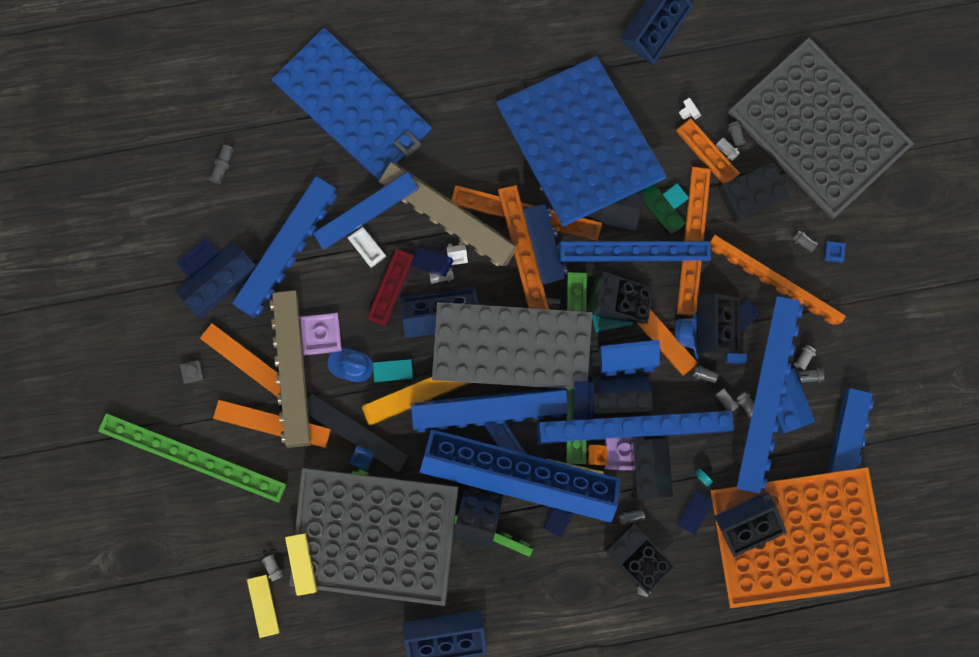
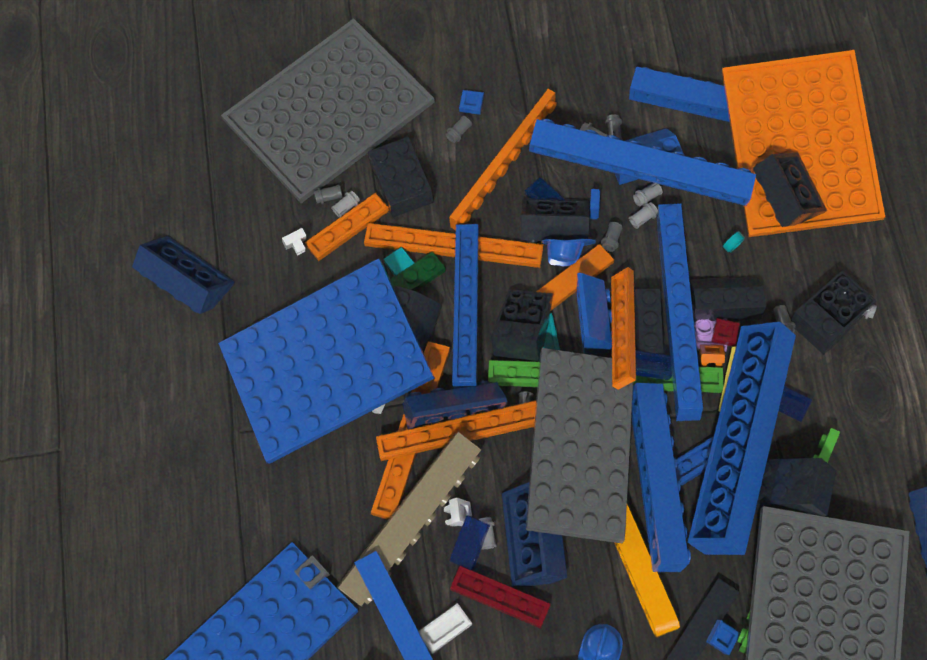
camera: 75 degrees left, 15 degrees down
teal tile [373,359,413,383] -> none
clear blue tile [677,491,713,535] -> none
none -> orange tile [611,267,636,390]
none -> dark red tile [712,318,740,347]

